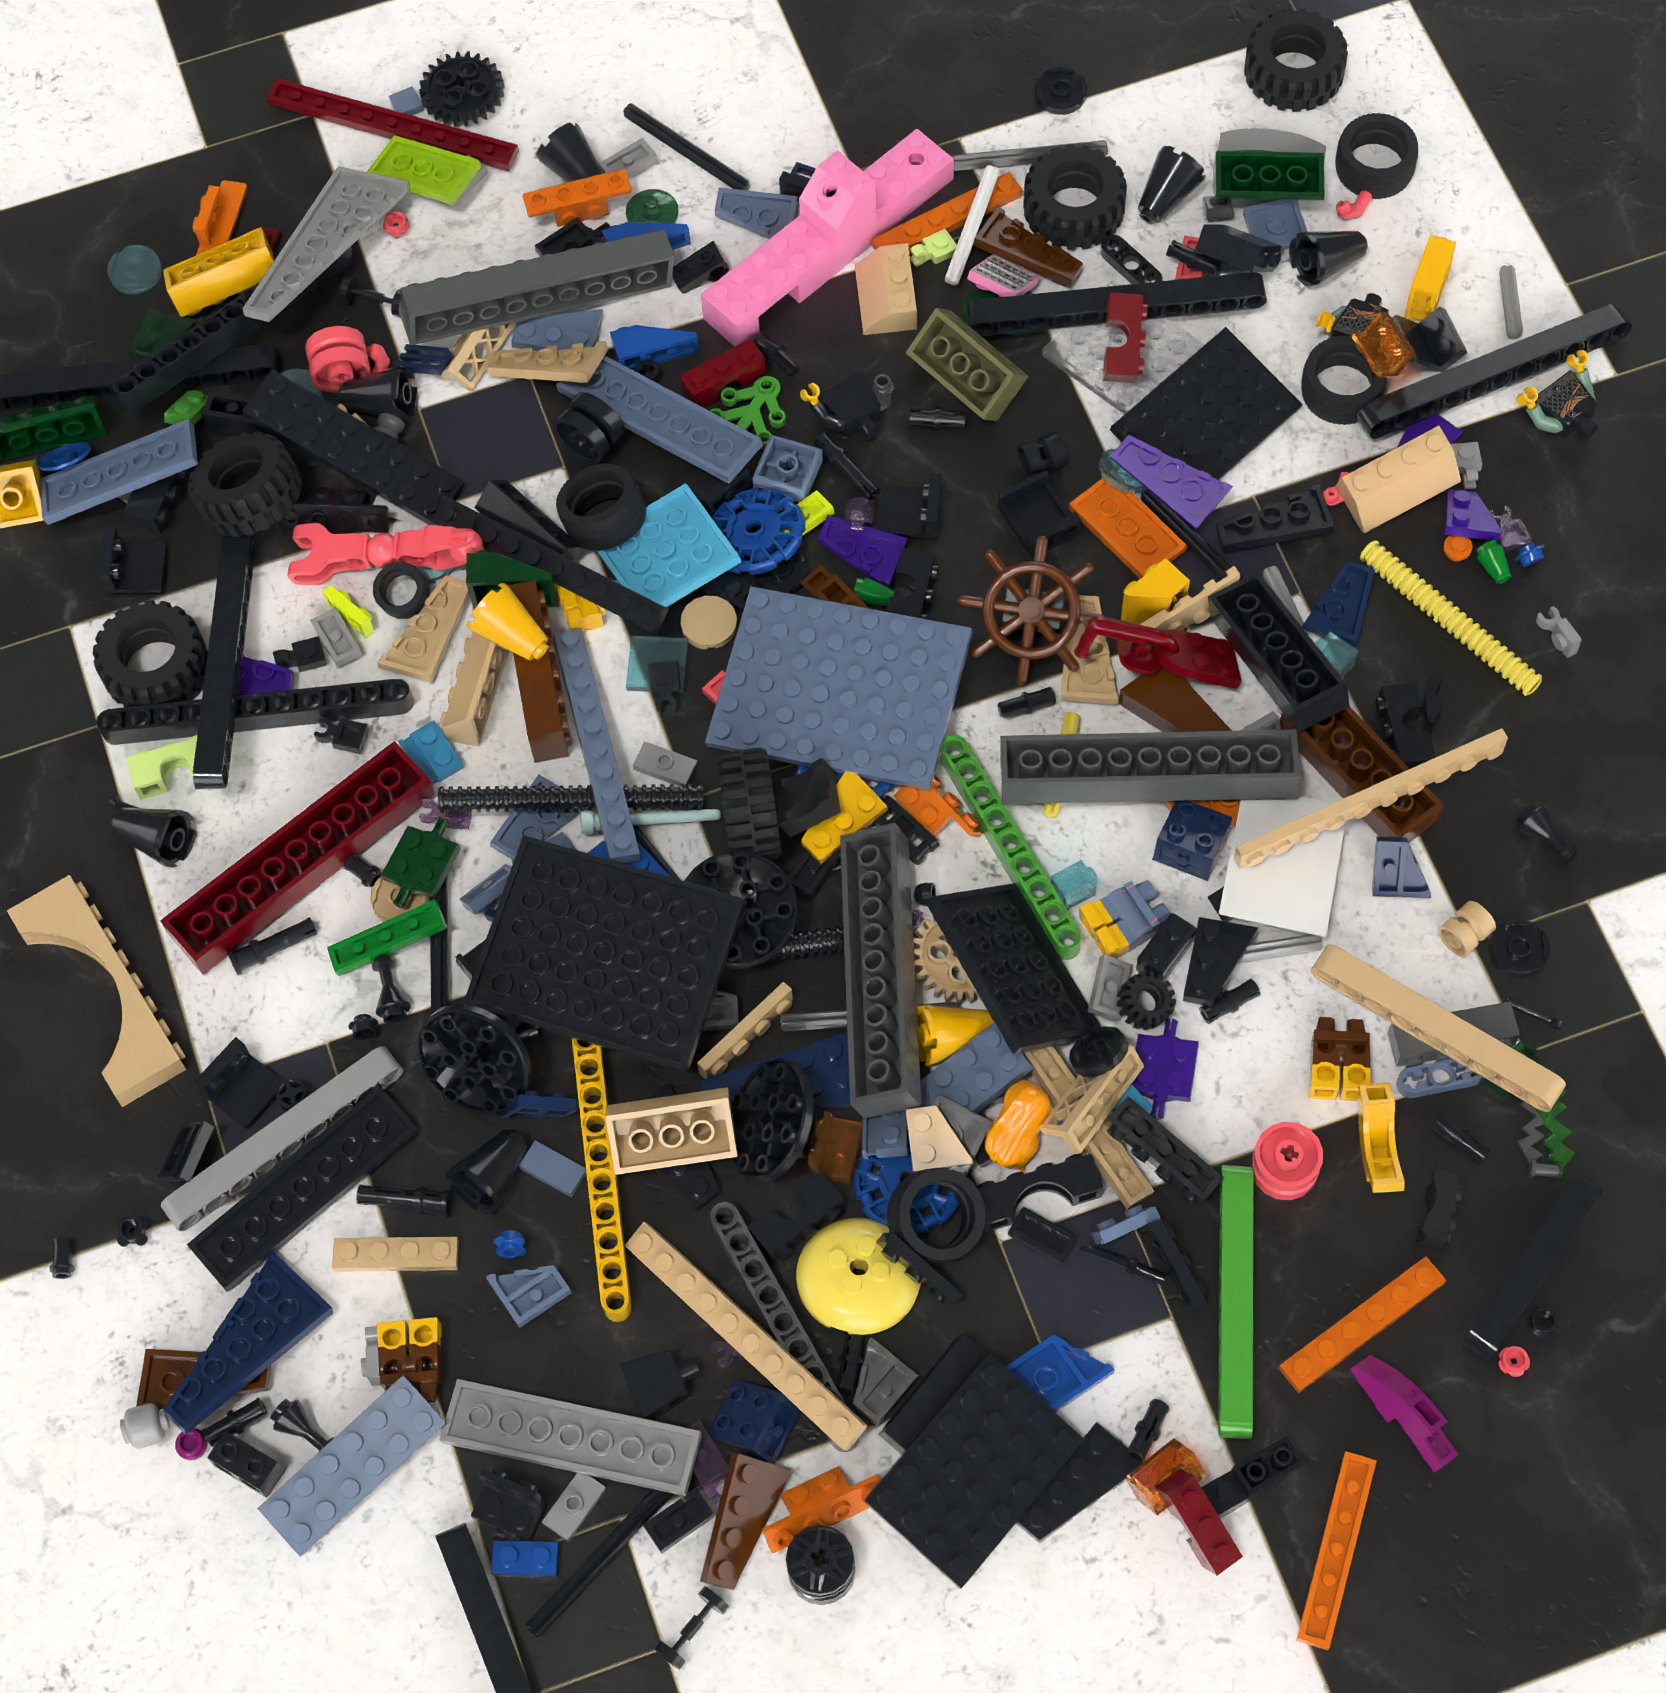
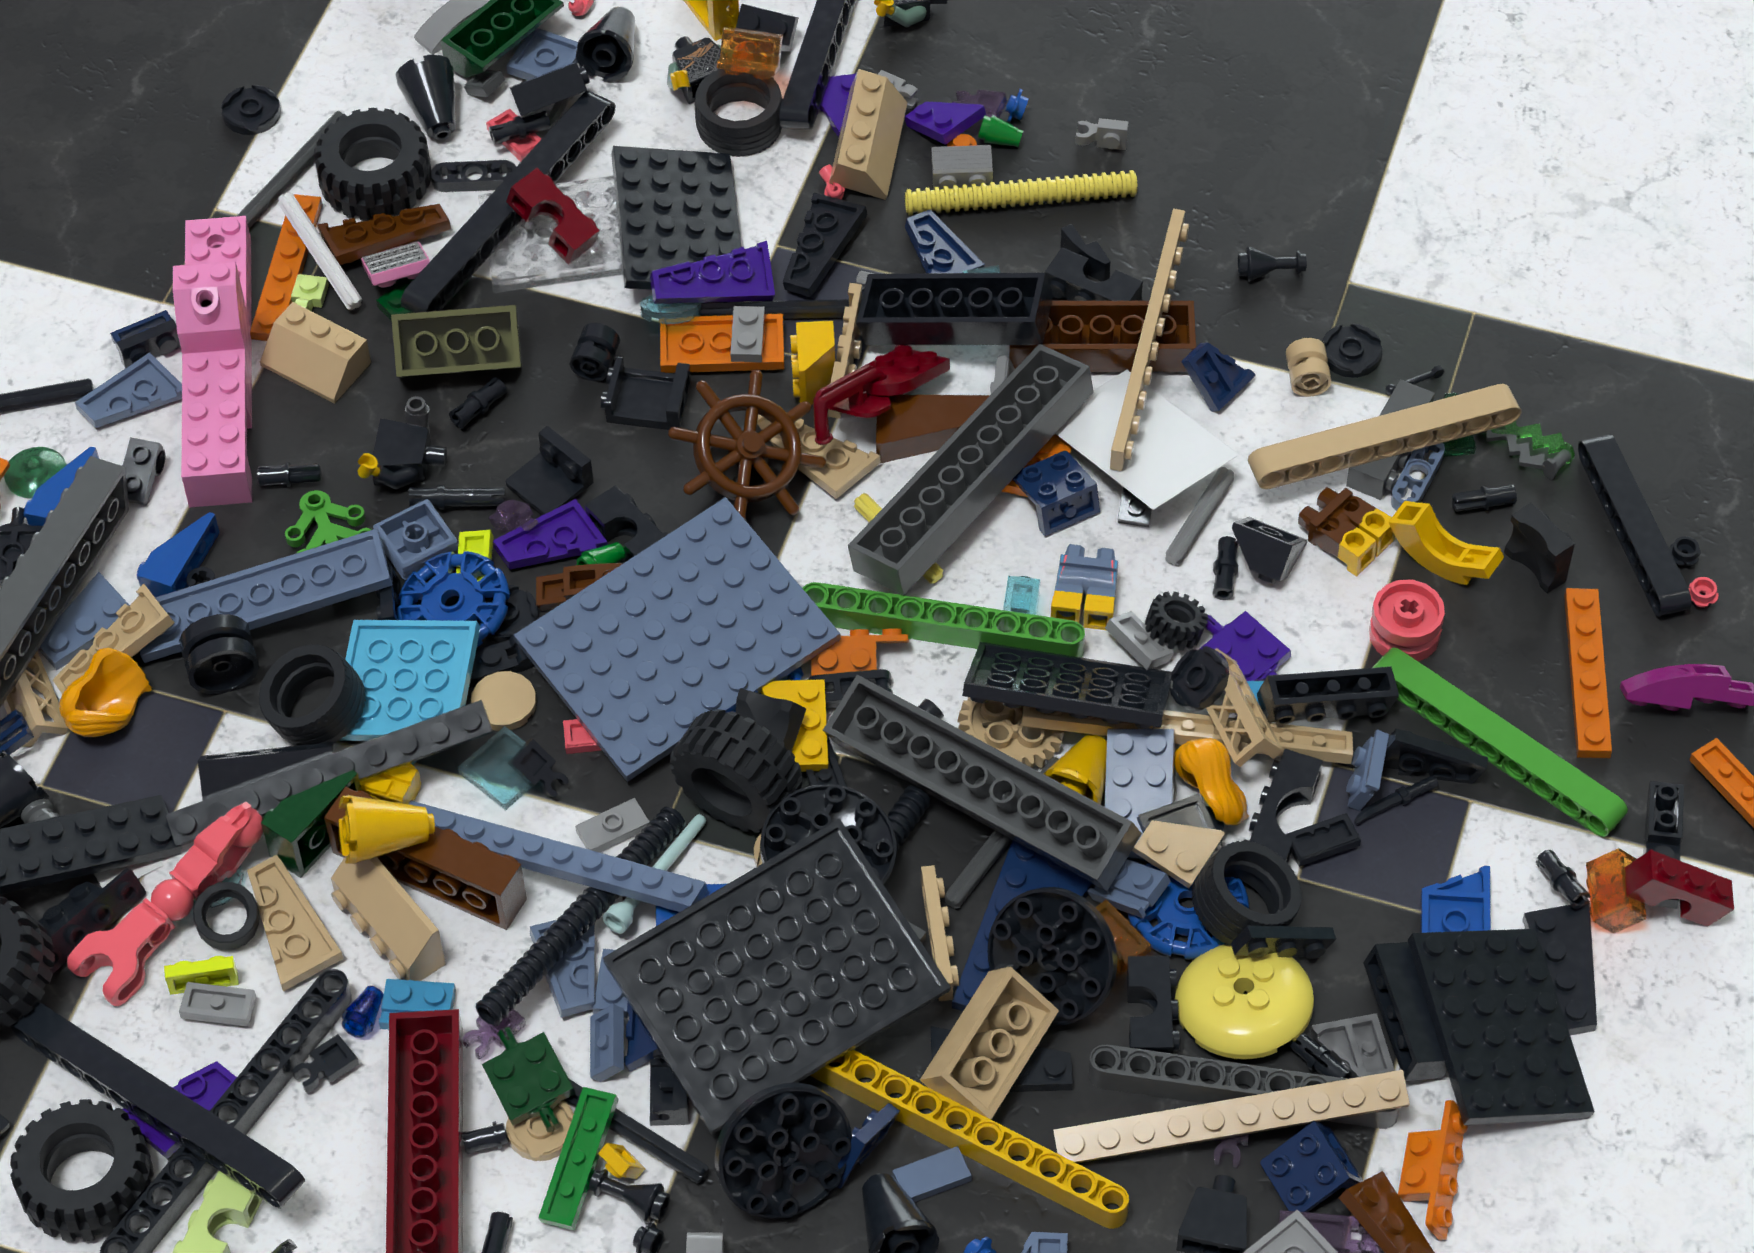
camera: 55 degrees left, 10 degrees down
black plate [273,636,327,672] -> none
dark red arch [680,338,766,408] -> none
black wheel [785,1525,856,1605] -> none
black axle [997,687,1056,718] -> none
black brick [1136,912,1197,983] -> none
black wing [1183,917,1258,1007] -> none
none -> light orange piece [59,648,152,737]
none -> clear blue cone [341,986,384,1038]
none -> yellow plate [598,1143,646,1179]
none -> light grey plate [730,306,765,362]
none -> light grey brick [931,145,993,190]
none -> black slope [1232,517,1307,584]

